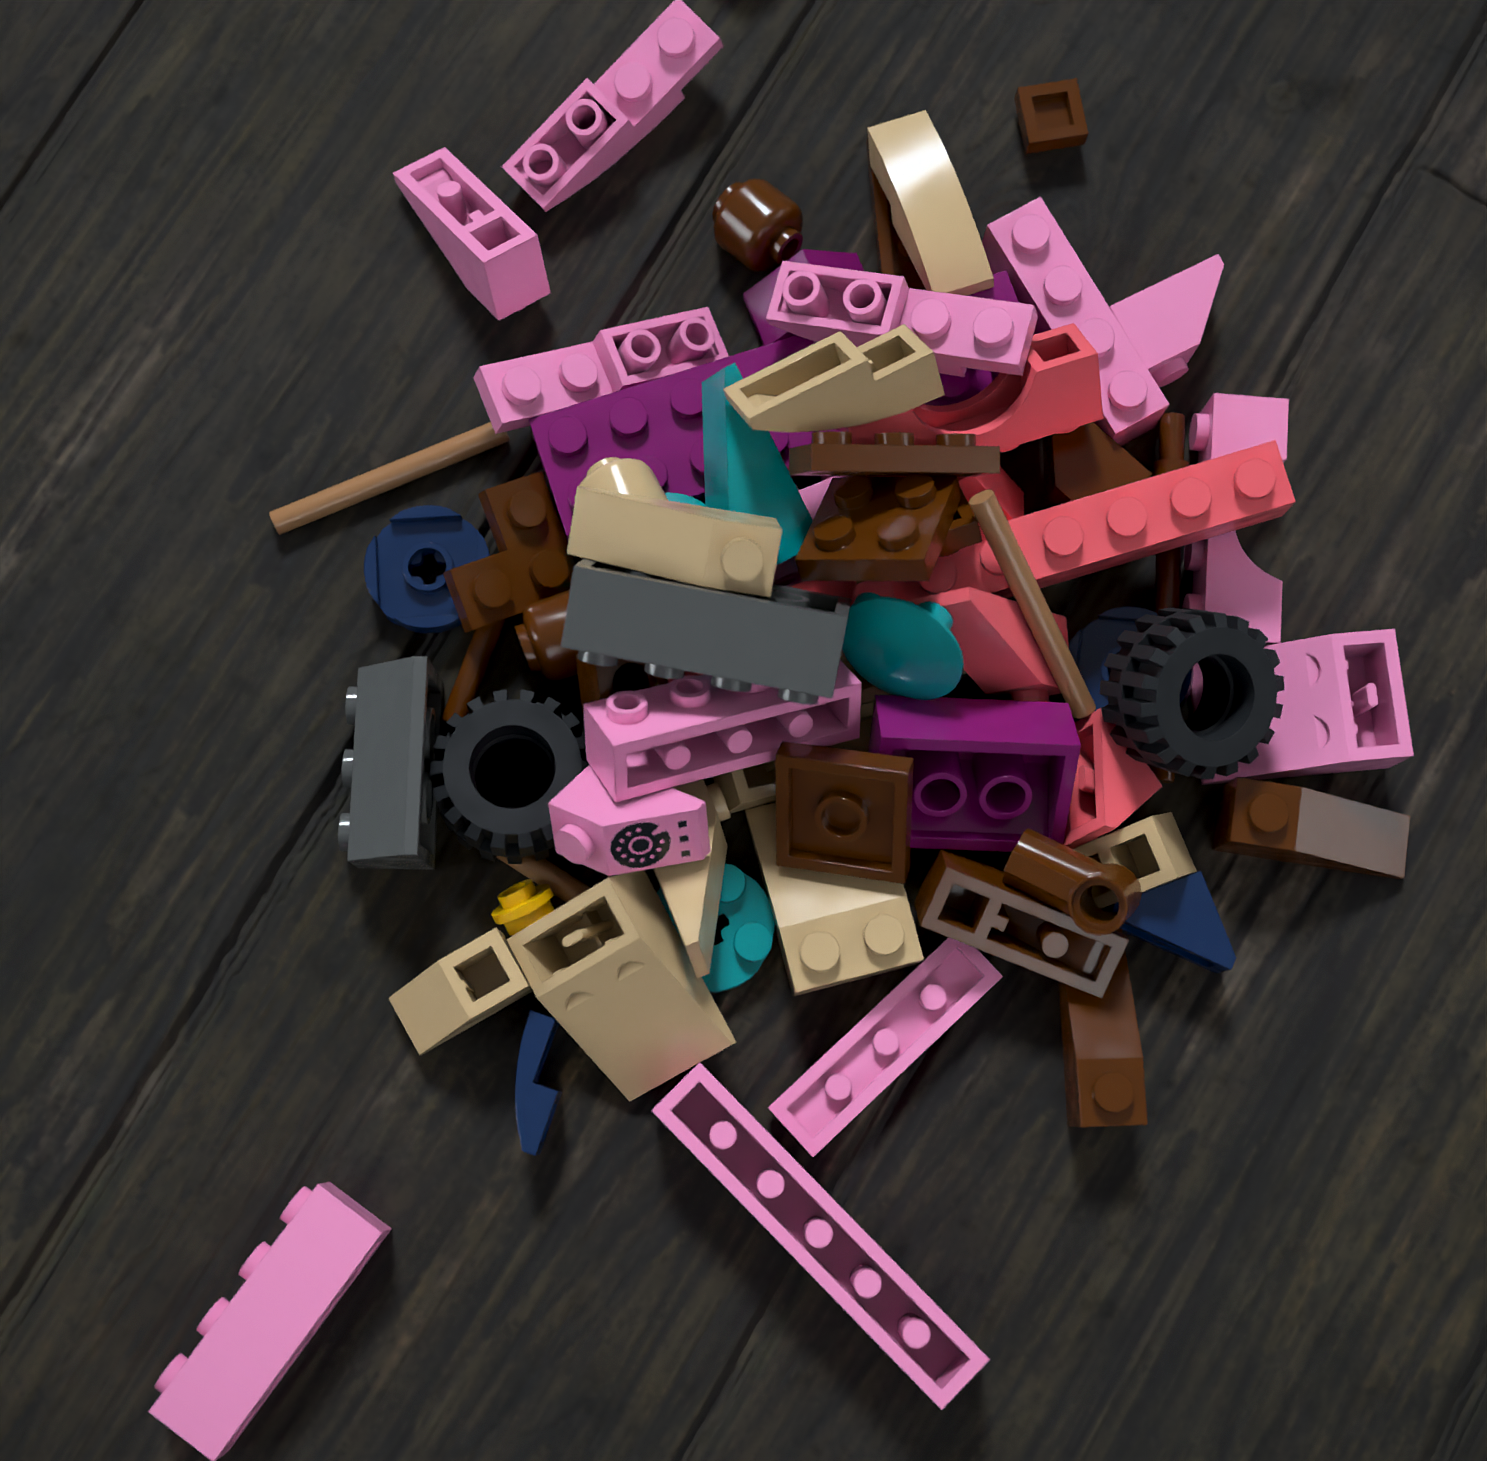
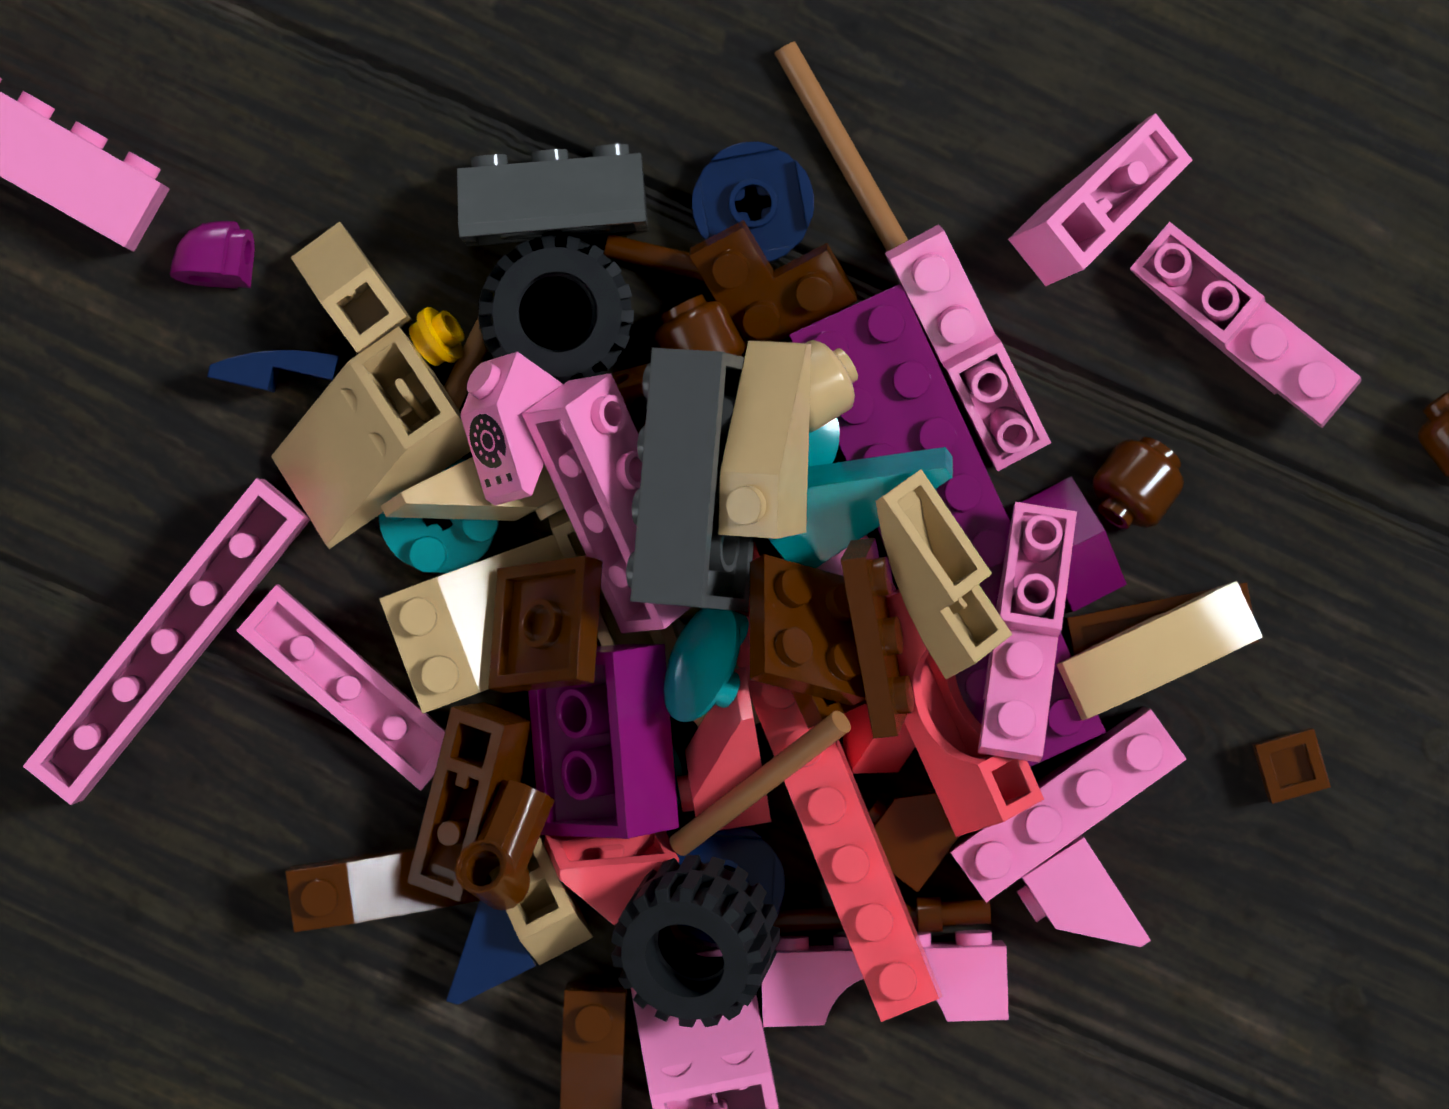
camera: 90 degrees right, 10 degrees up
none -> magenta piece [170,221,255,289]

